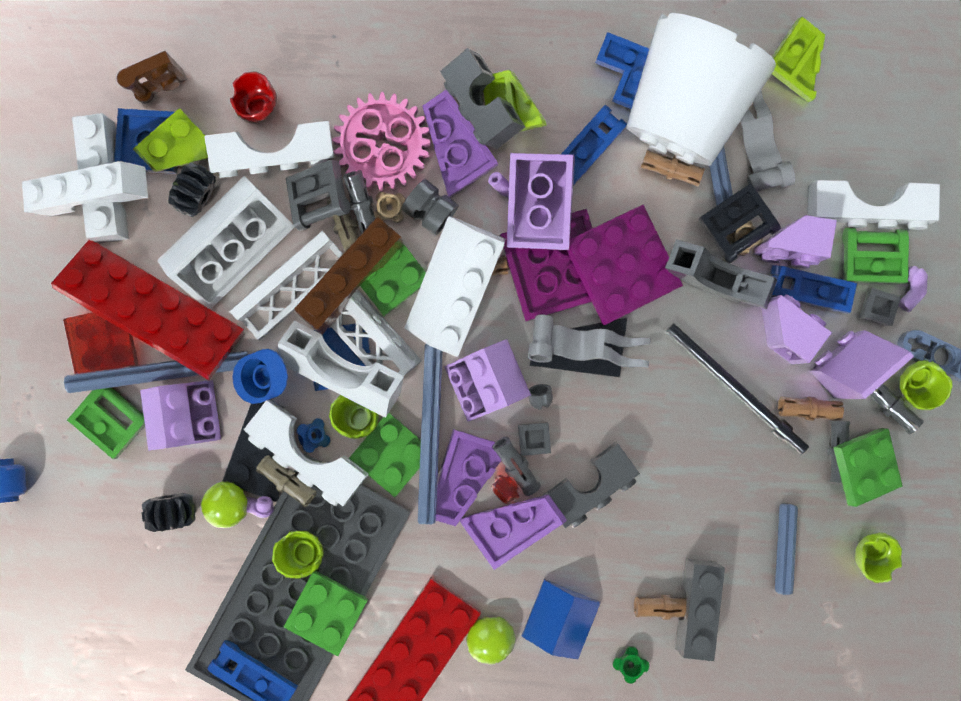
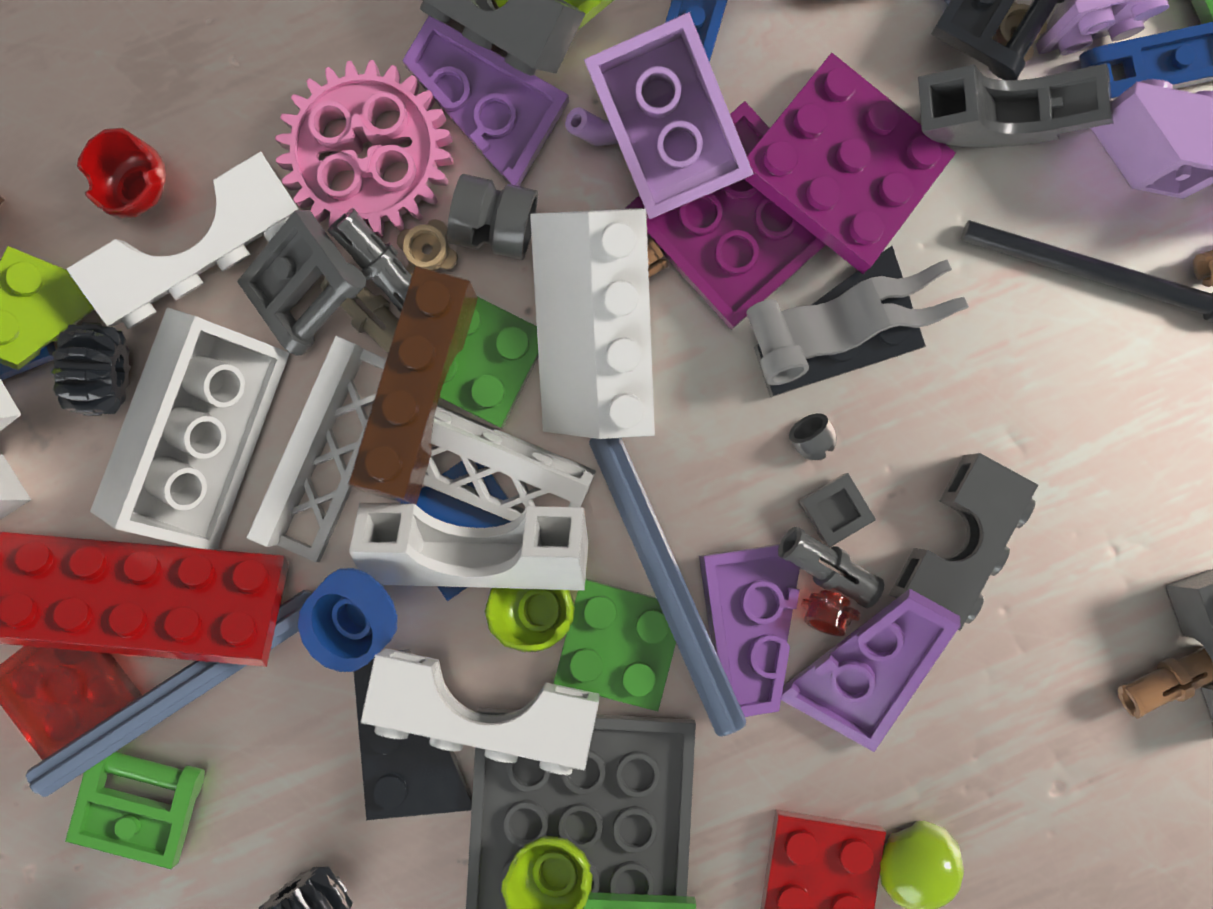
camera: 30 degrees left, 0 degrees up
lavender slope [140,380,221,451] -> none
lime hair [201,482,248,528] -> none
lavender arm [246,496,274,518] -> none
dark tan pin [256,455,317,507] -> none
blue plate [297,418,330,453] -> none
lavender slope [444,339,531,422] -> none
blue slope [522,579,601,659] -> none
green plate [613,646,650,684] -> none

